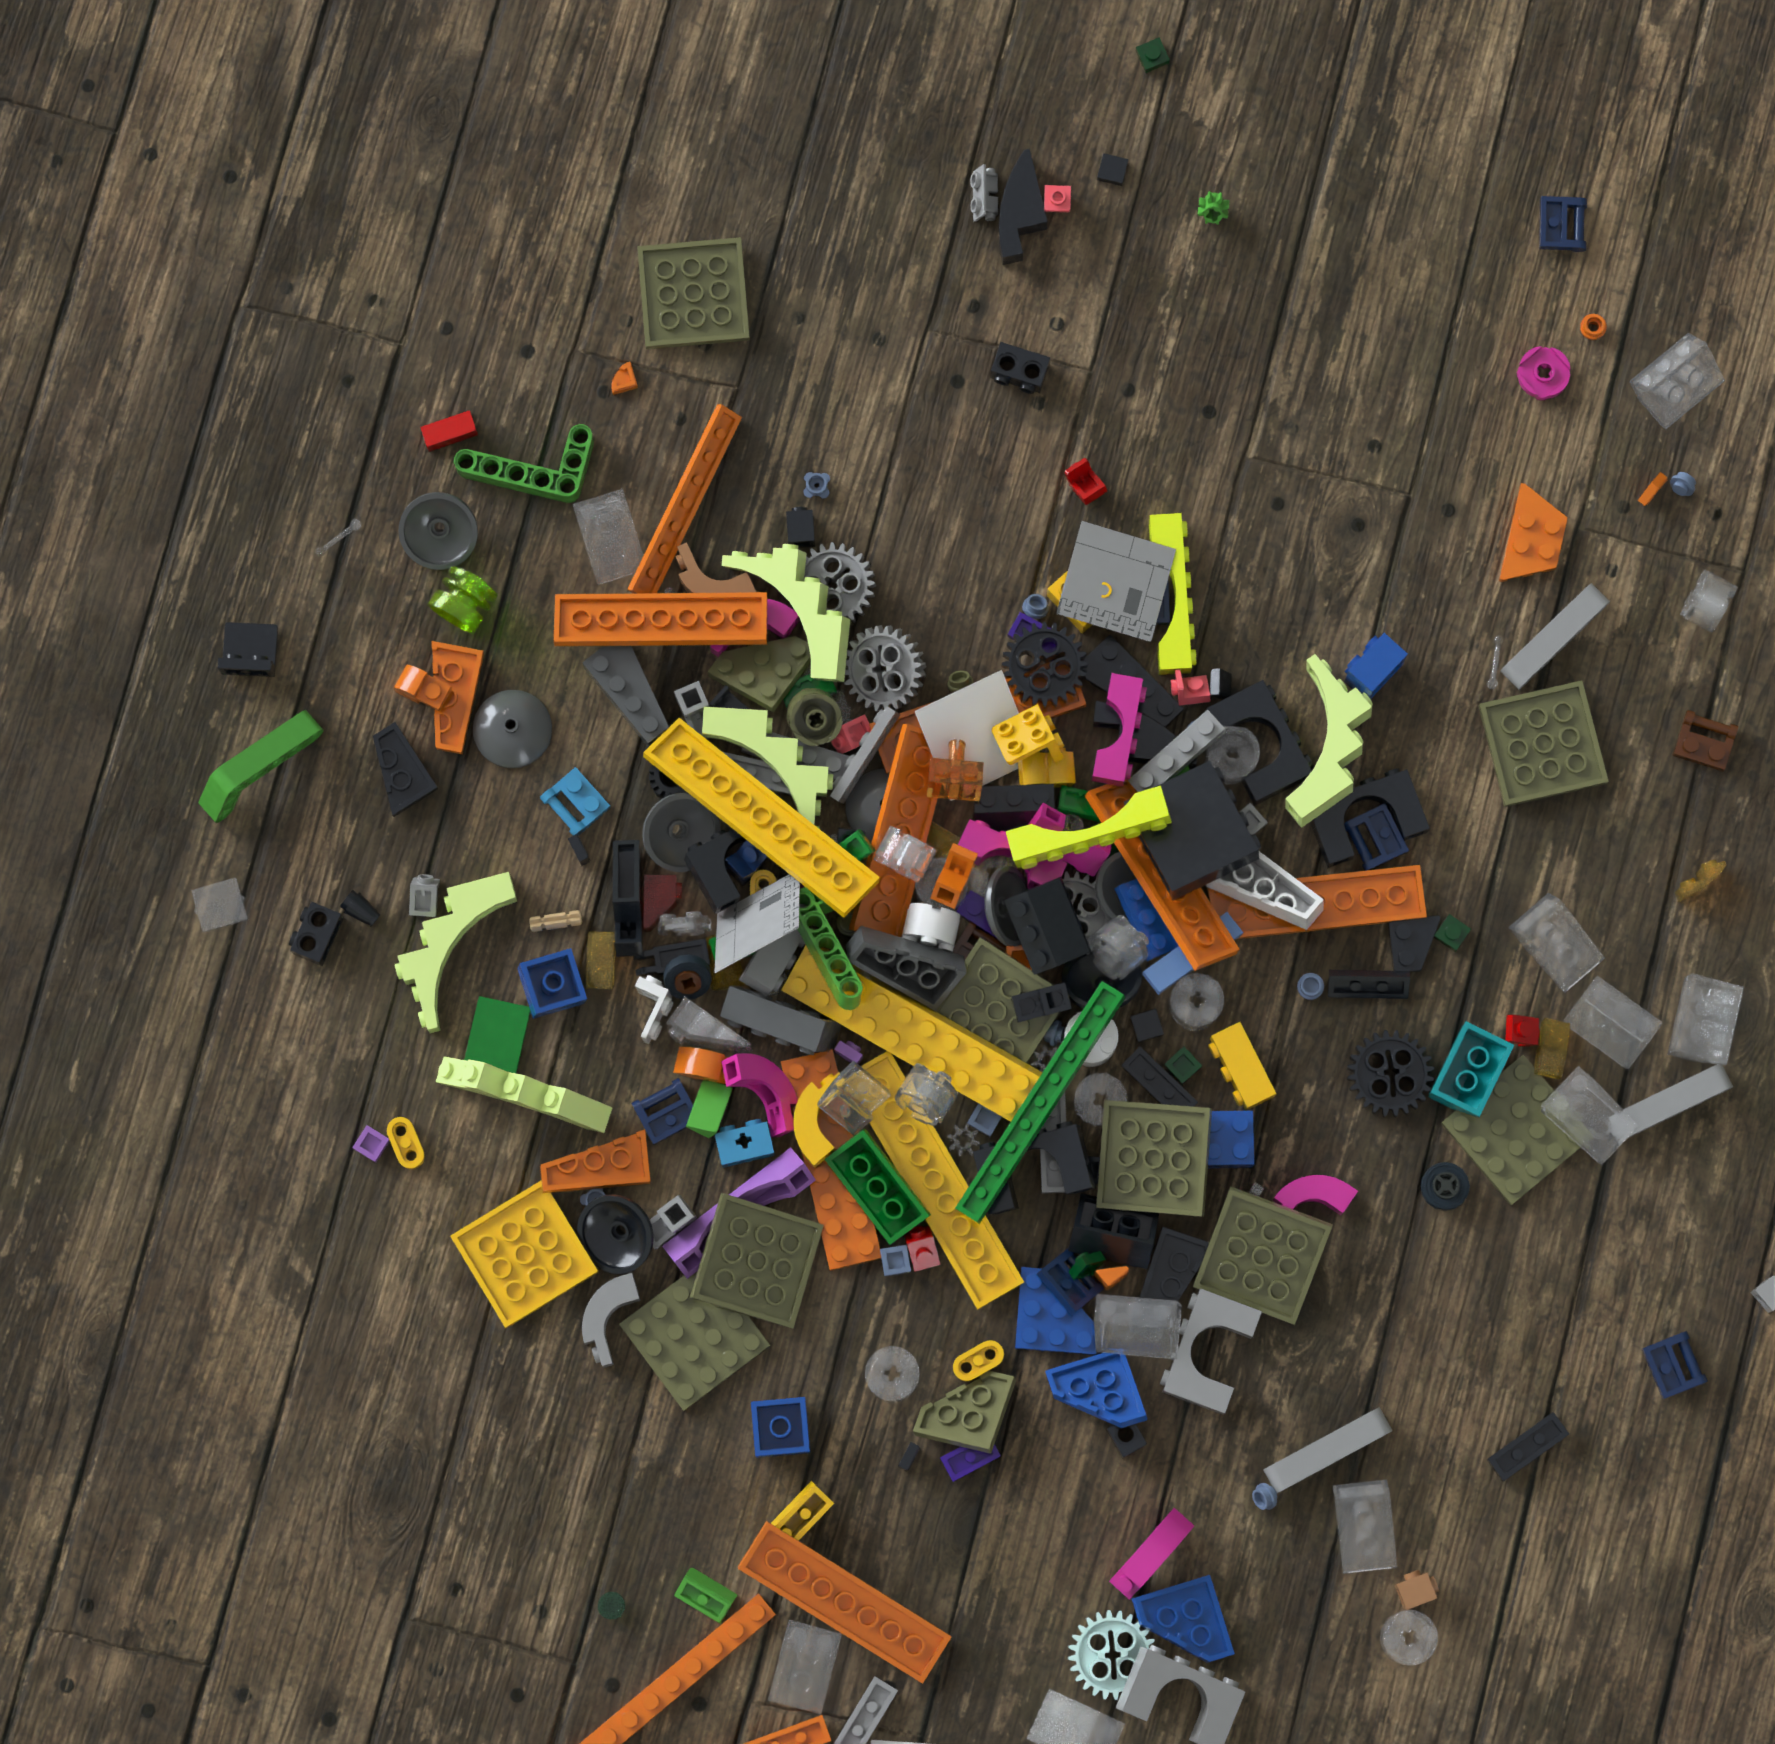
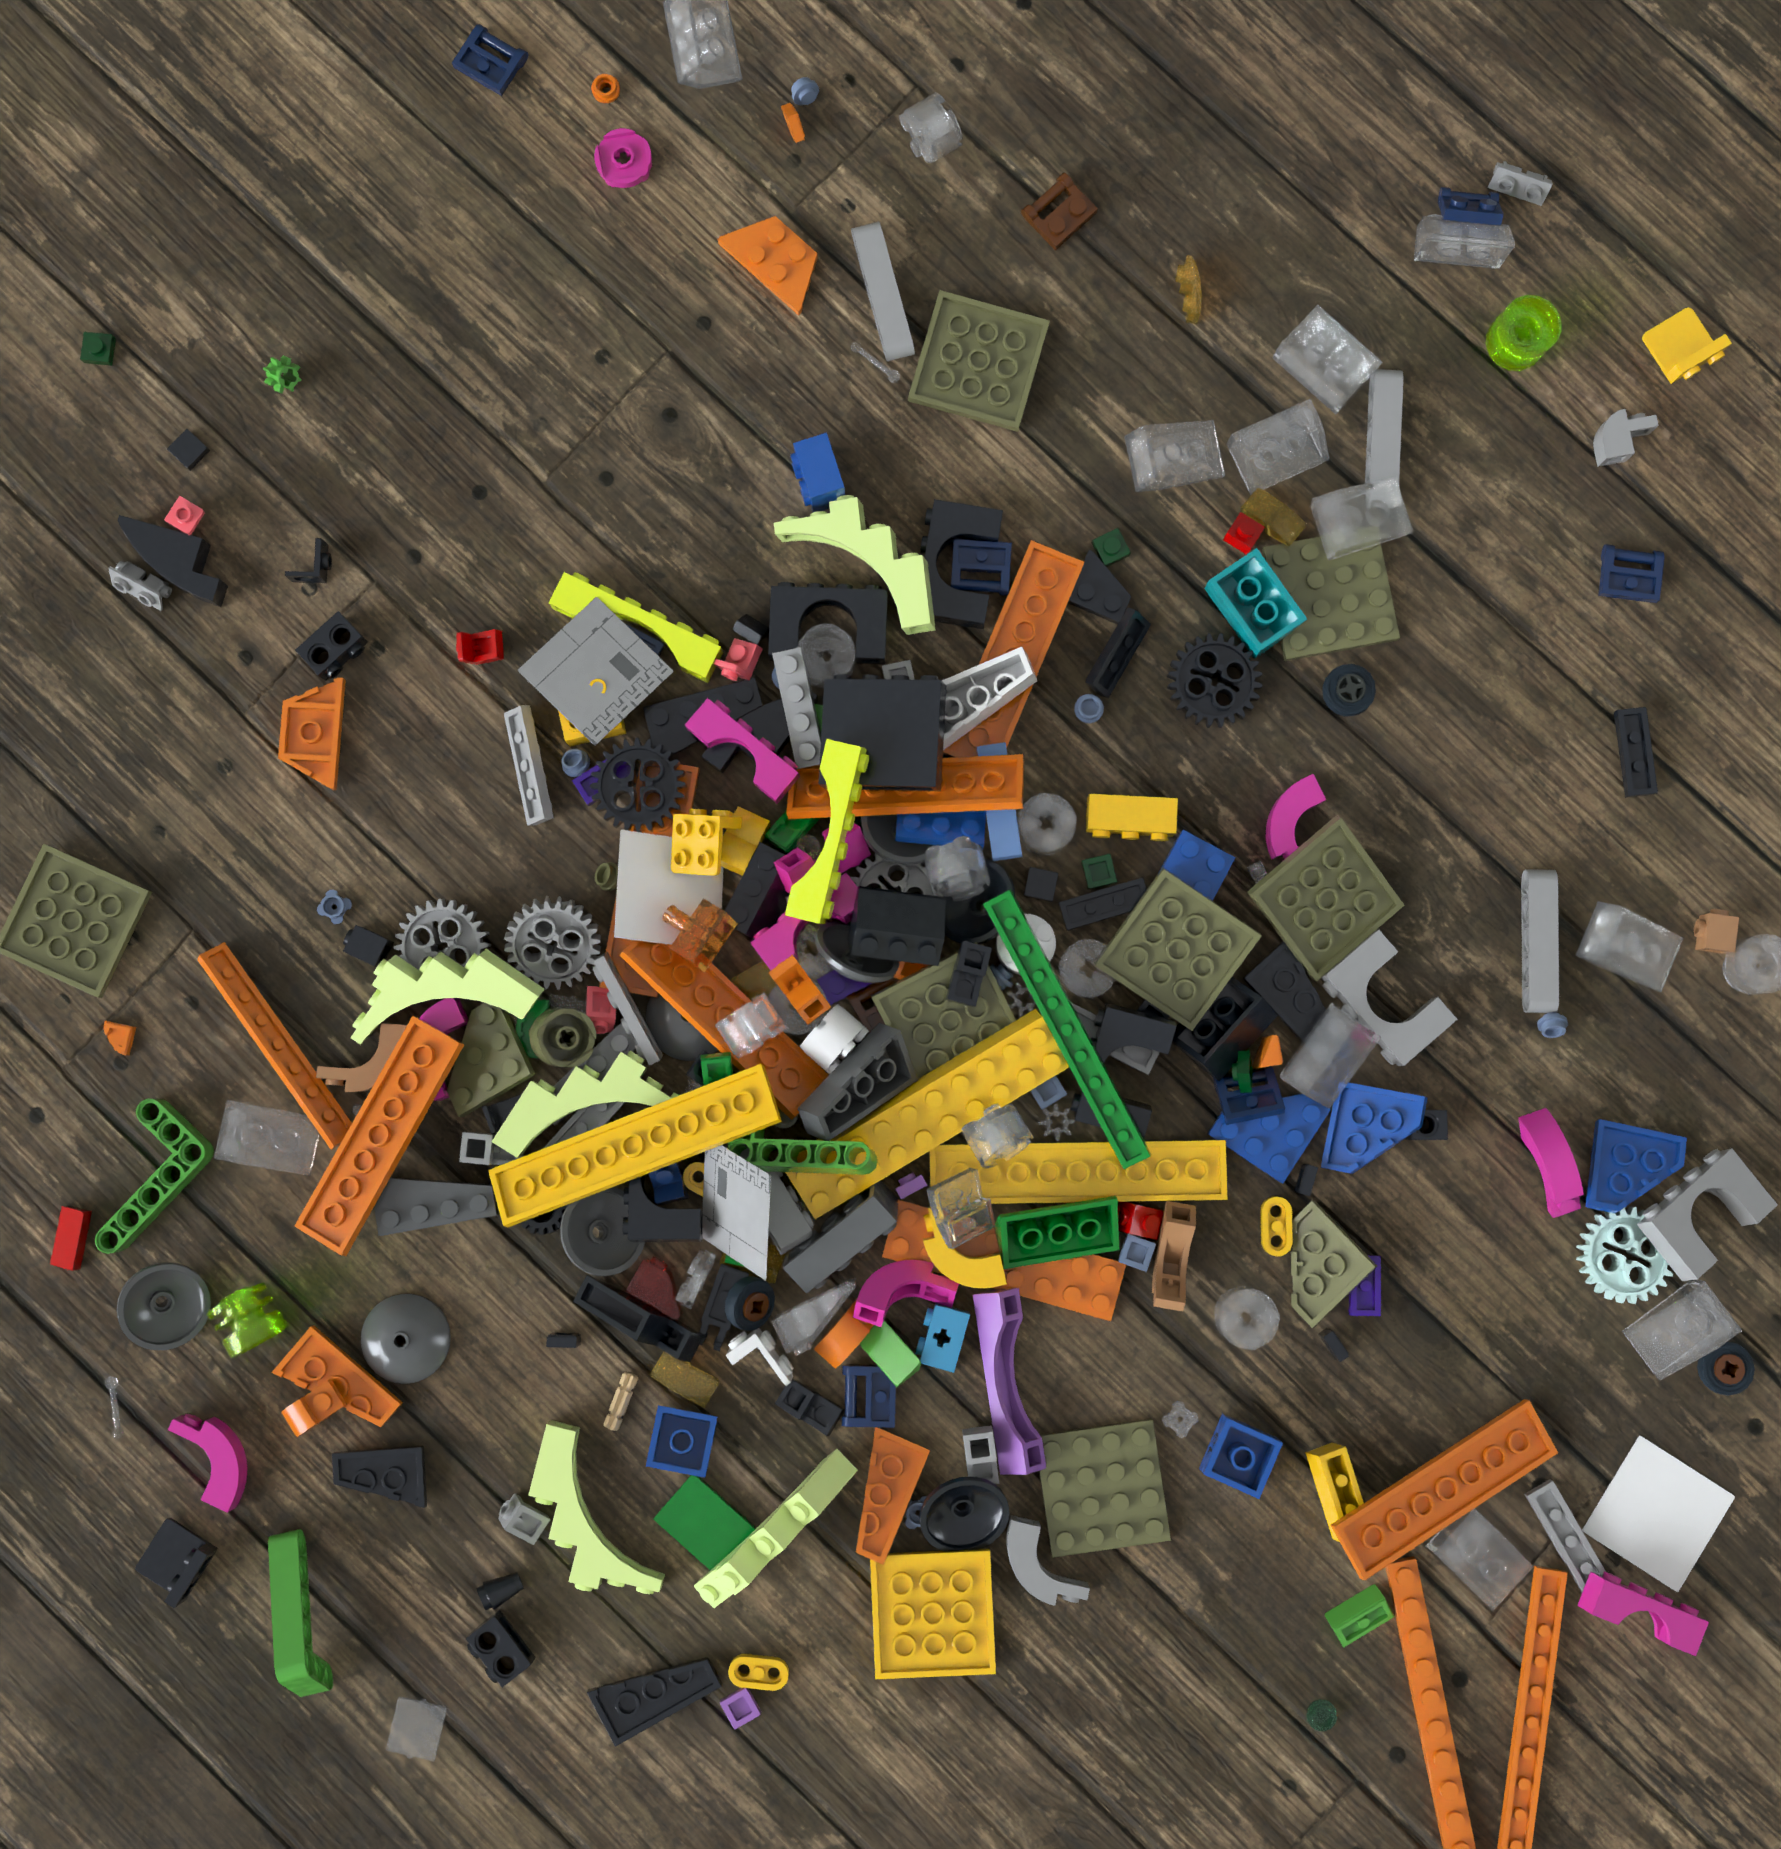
camera: 60 degrees left, 5 degrees up
dark azure plate [540,767,611,836] -> none
olive plate [690,1193,824,1329] -> none
none -> dark pink arch [168,1414,247,1513]
none -> orange wing [278,678,346,790]
none -> black bracket [285,538,332,583]
none -> light grey plate [504,705,554,826]
none -> black wing [587,1657,722,1747]
none -> black slope [775,1379,844,1436]
none -> medium nougat arch [1152,1201,1196,1311]
none -> clear plate [1162,1401,1198,1438]
none -> black tile [1294,1164,1318,1196]

